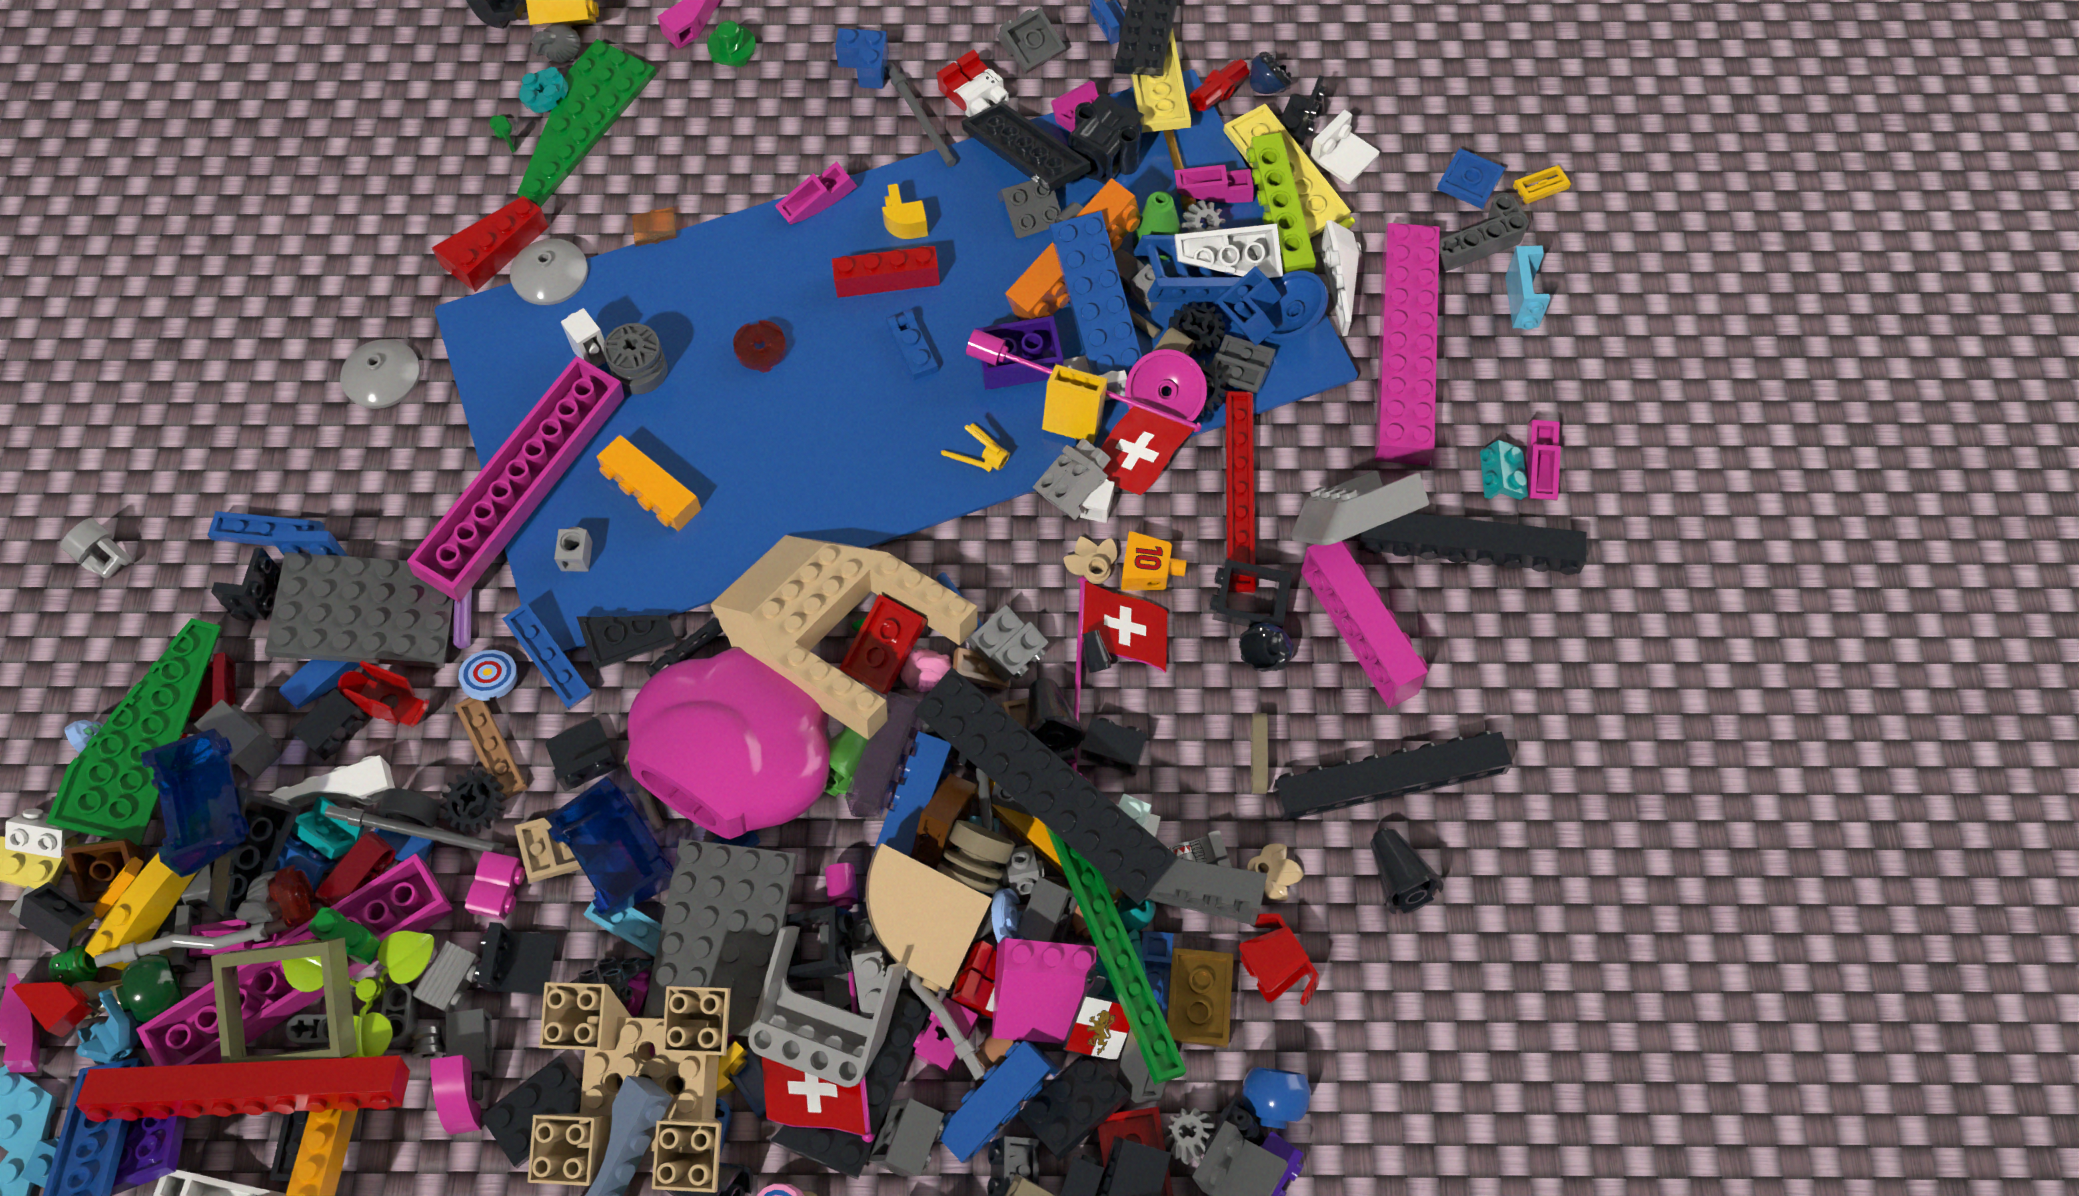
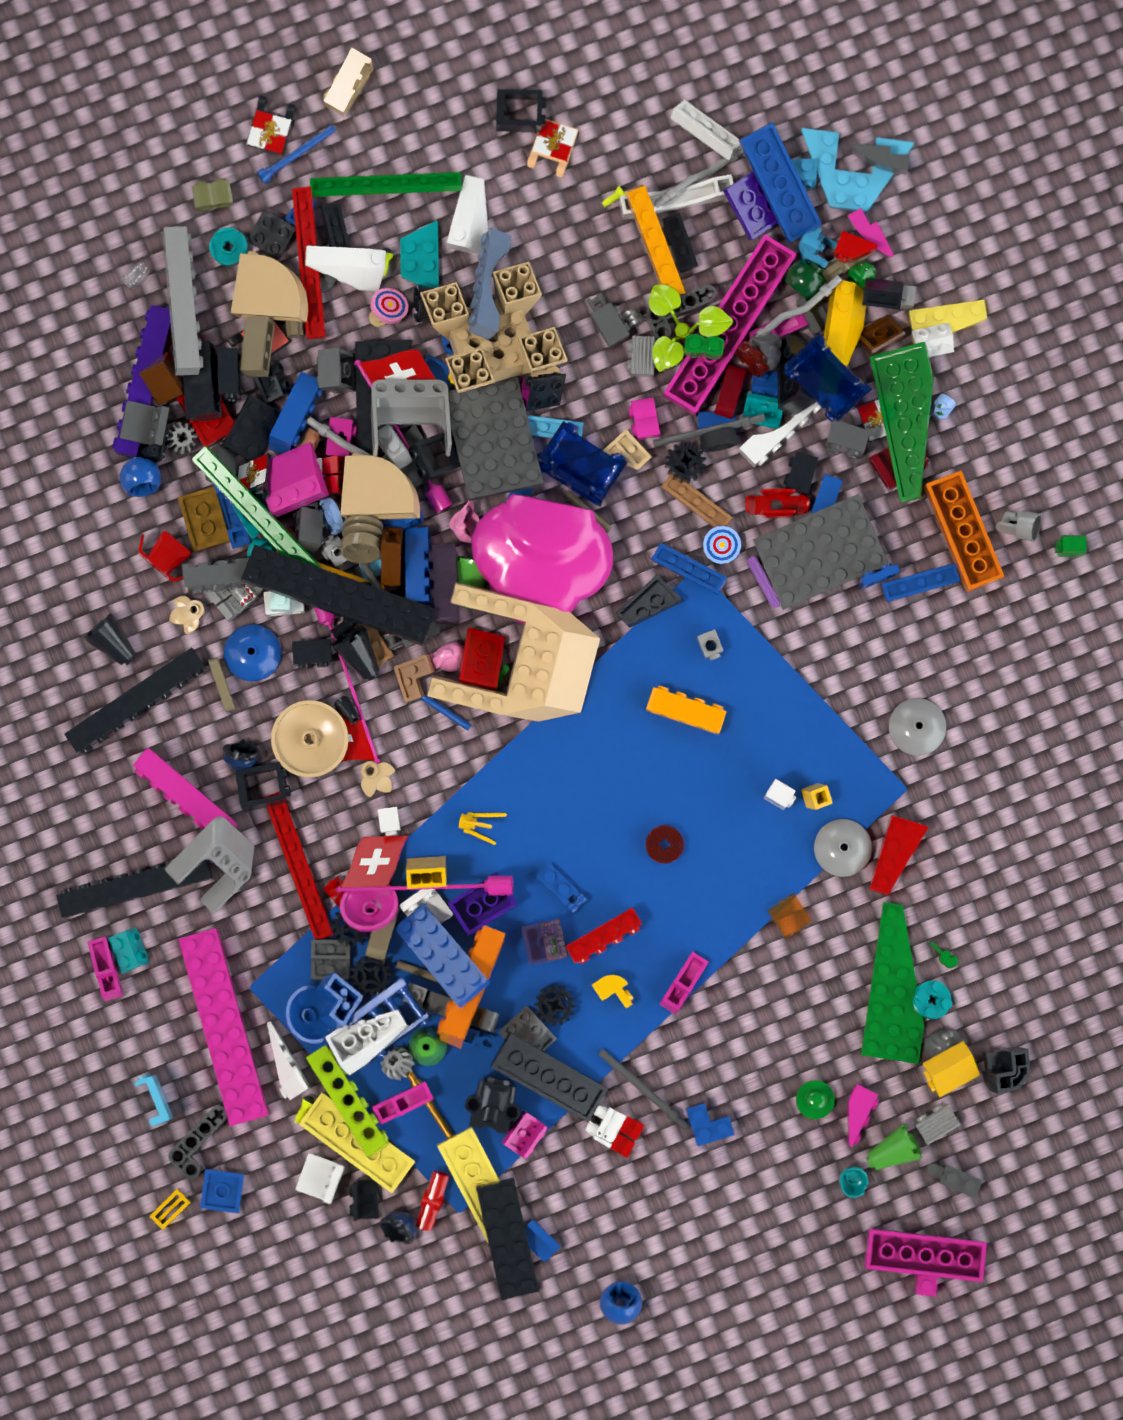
camera: 155 degrees right, 20 degrees up
red brick [75,1055,411,1122] -> none
light orange tile [92,857,144,919] -> none
black bracket [211,547,281,621] -> none
olive window [211,937,357,1063] -> none
dark pink brick [407,356,624,603] -> none
dark pink brick [430,1055,481,1135] -> none
black bracket [475,922,558,996] -> none
black plate [480,1056,582,1169] -> none
black bracket [545,719,619,792] -> none
dark grey wheel [603,323,668,394] -> none
black pin [644,617,723,678] -> none
plate [966,605,1049,683] -> none
dark grey plate [997,8,1066,73] -> none
light grey hips [1033,438,1111,520] -> none
light orange torso [1121,531,1187,591] -> none
none -> blue dish [224,624,281,682]
none -> tan dish [271,700,349,777]
none -> red bracket [323,876,346,908]
none -> bright pink hair [449,500,480,543]
none -> clear purple slope [521,919,567,965]
none -> black gear [534,984,576,1026]
none -> yellow brick [801,783,832,810]
none -> orange brick [923,470,1004,593]
none -> green brick [1054,535,1086,557]

